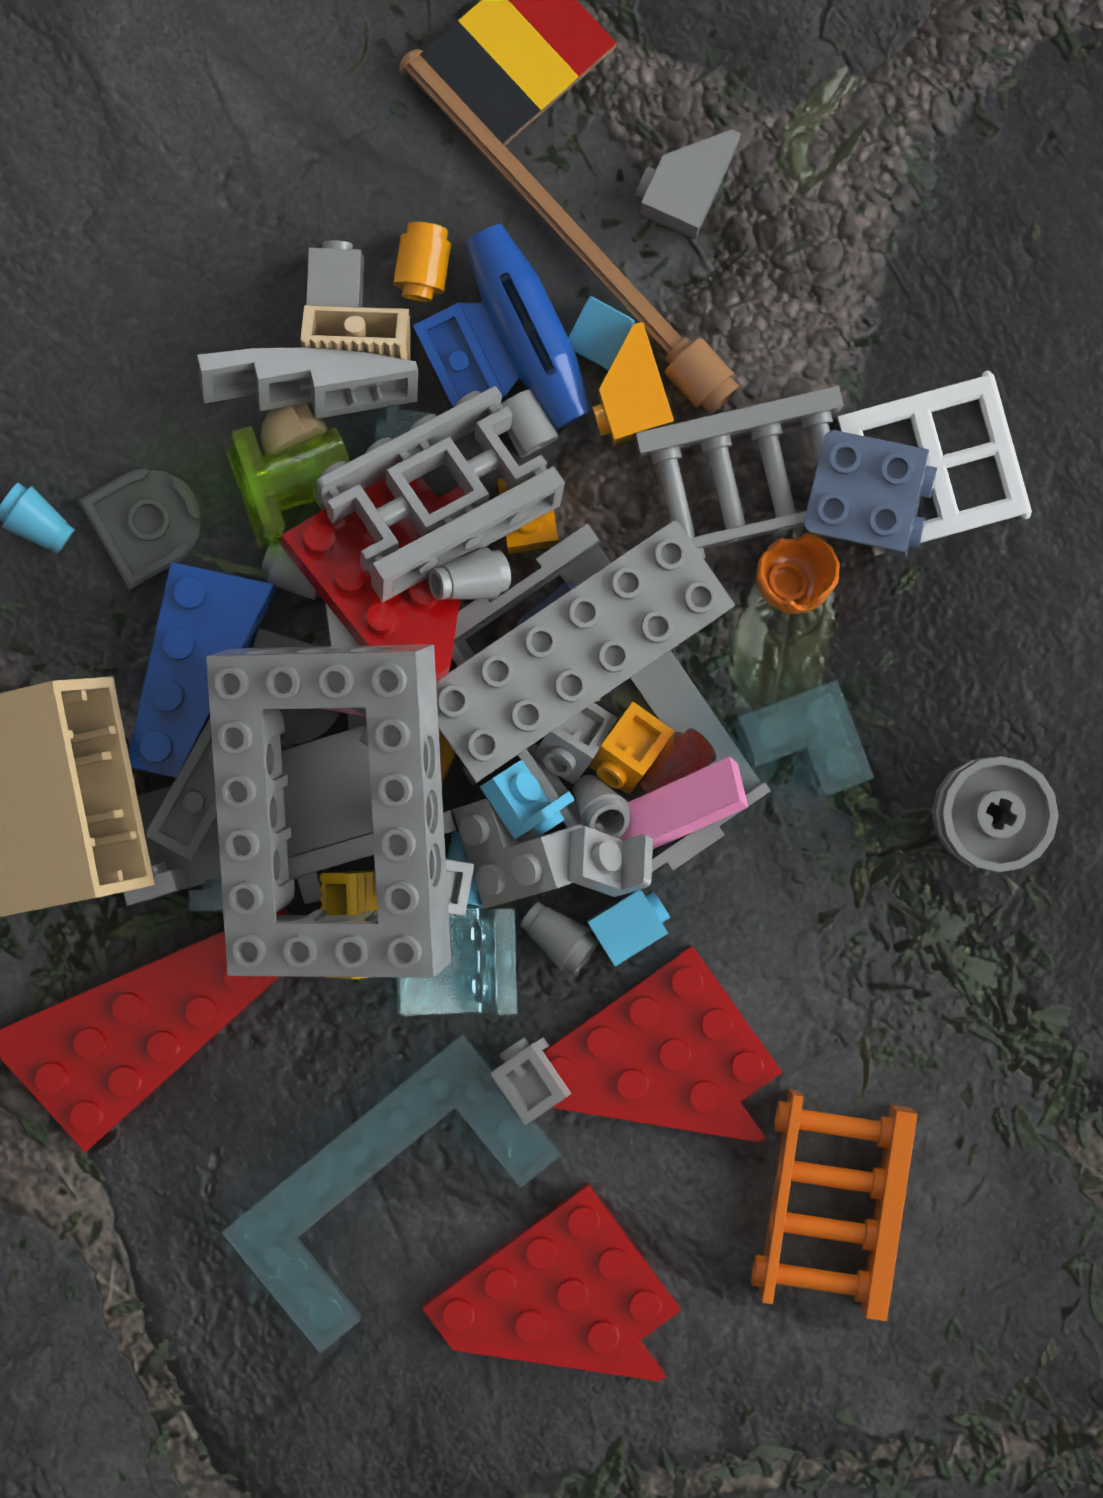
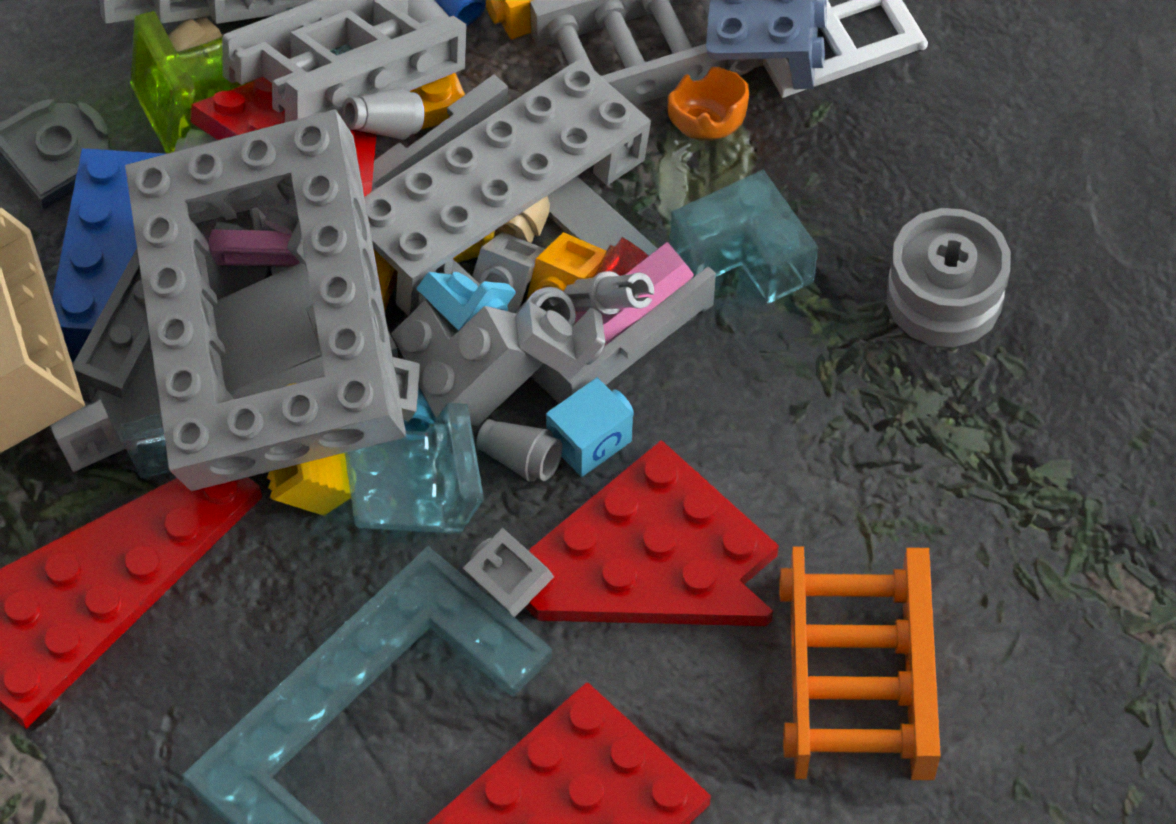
camera: 15 degrees left, 30 degrees down
none -> light grey axle [564,271,654,315]

